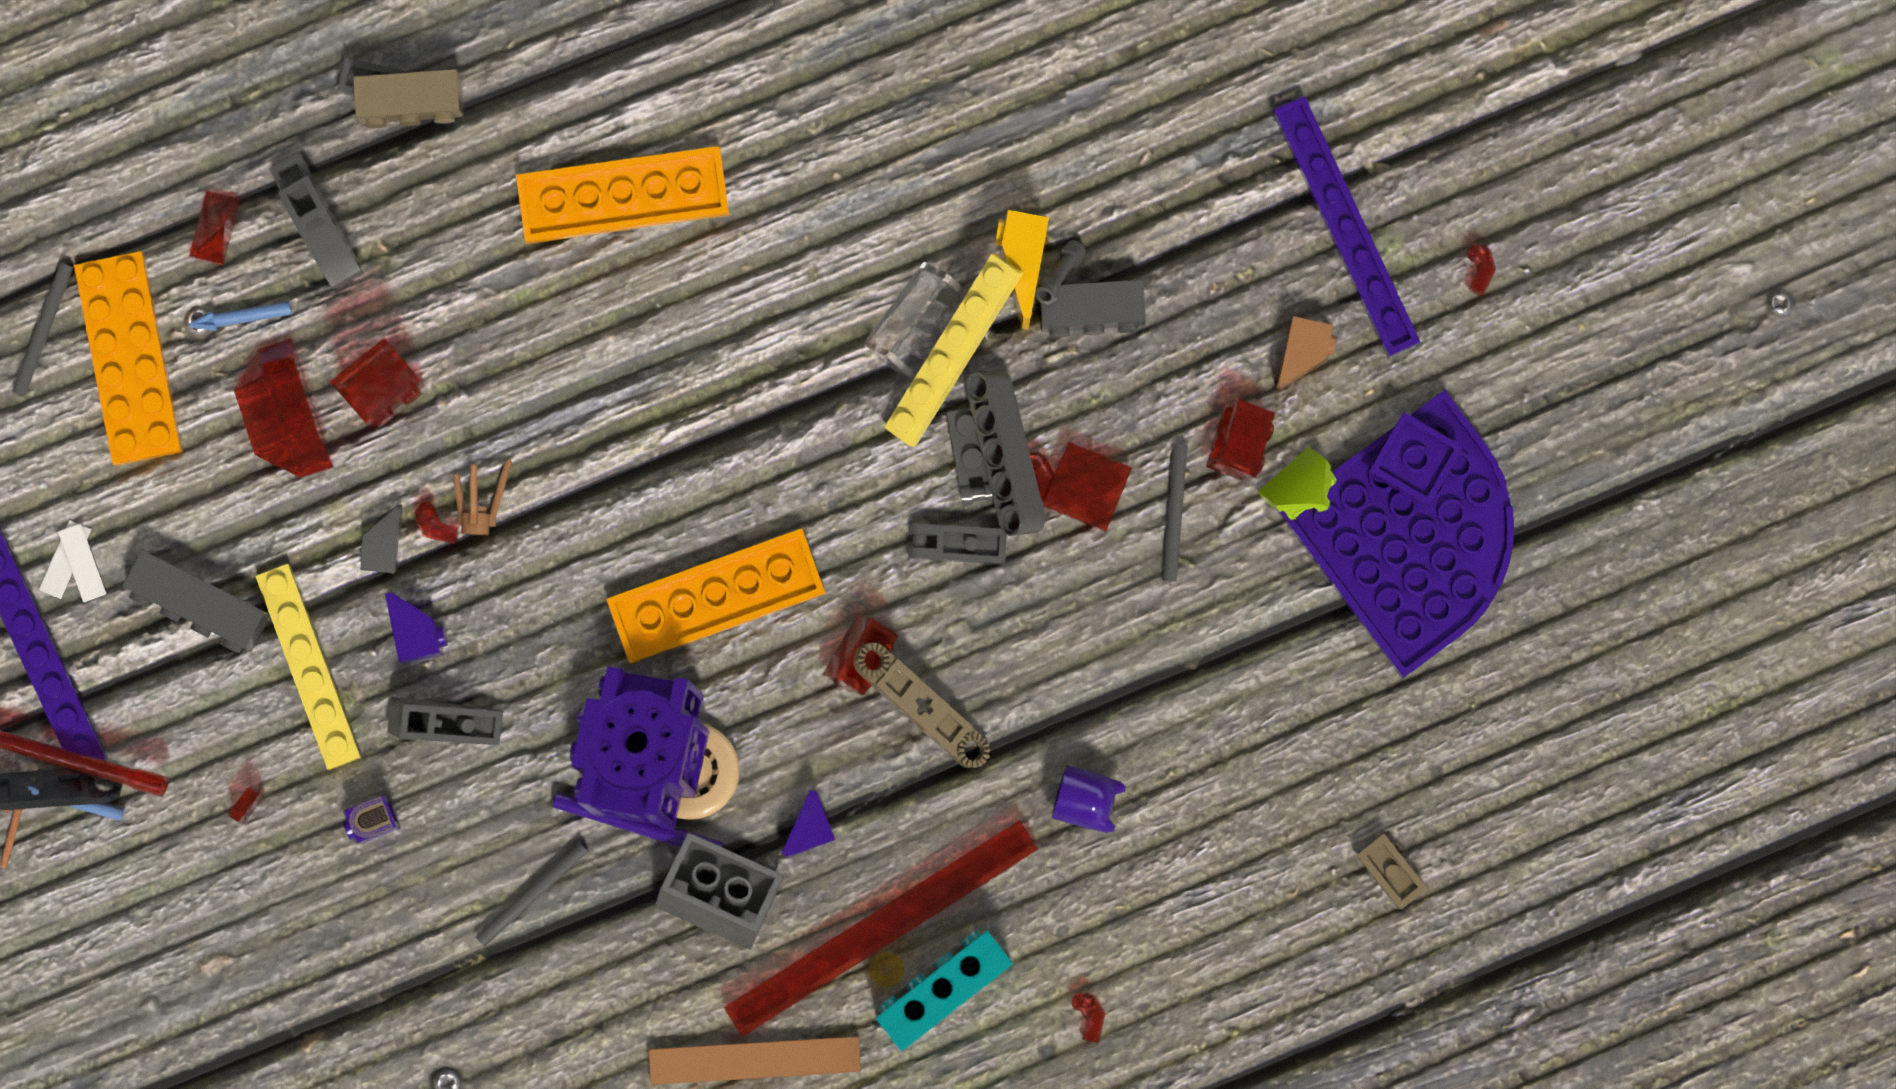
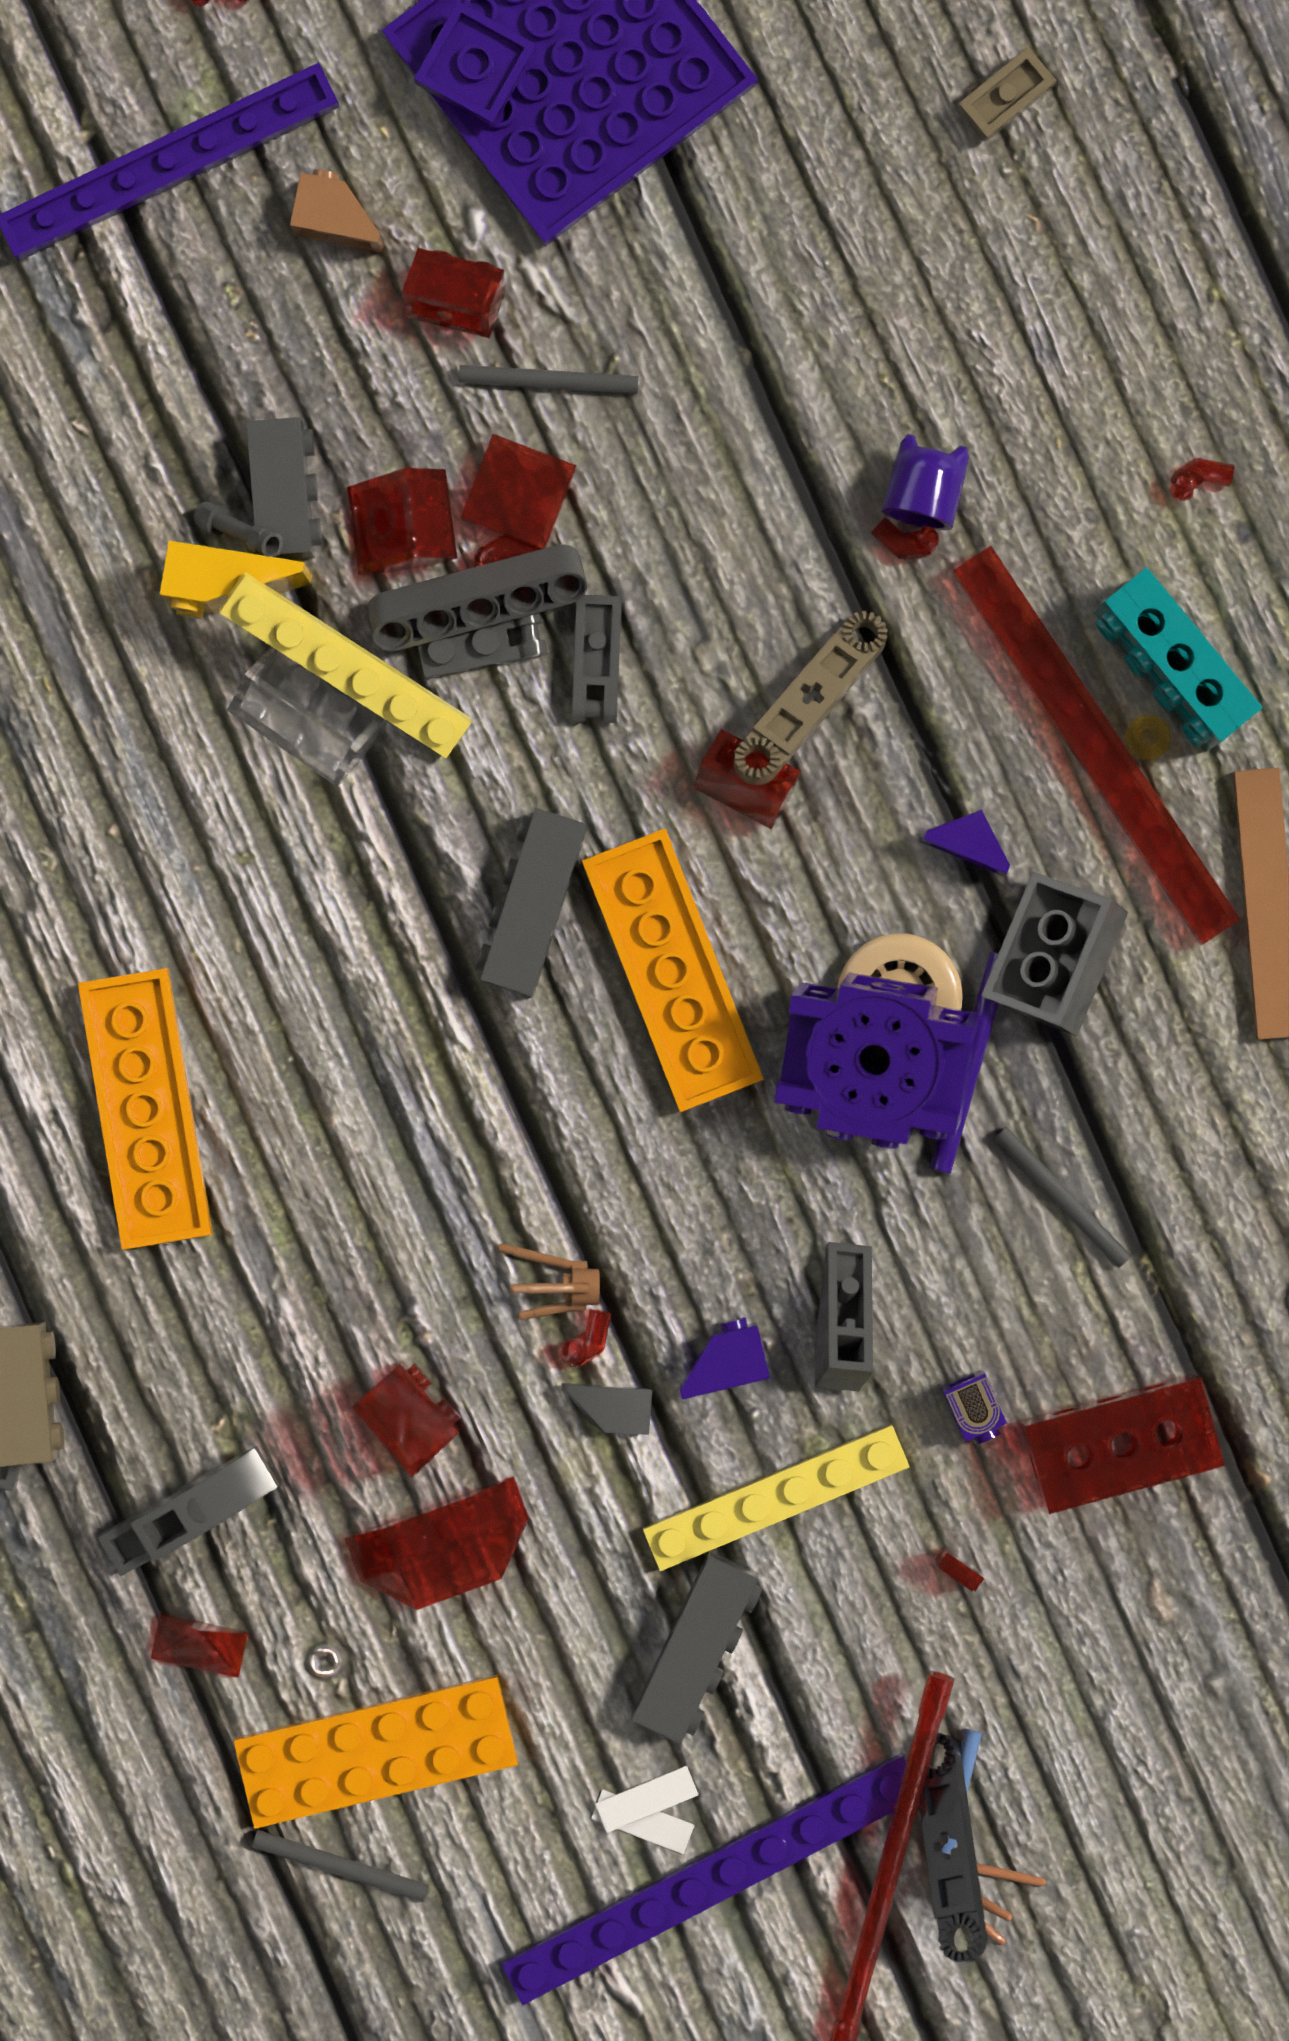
camera: 90 degrees left, 5 degrees up
medium blue piece [188,301,292,331] -> none
lime slope [1257,446,1337,520] -> none
none -> clear red slope [347,468,457,575]
none -> dark grey brick [475,807,588,997]
none -> clear red arm [870,517,940,560]
none -> clear red brick [1020,1374,1225,1514]

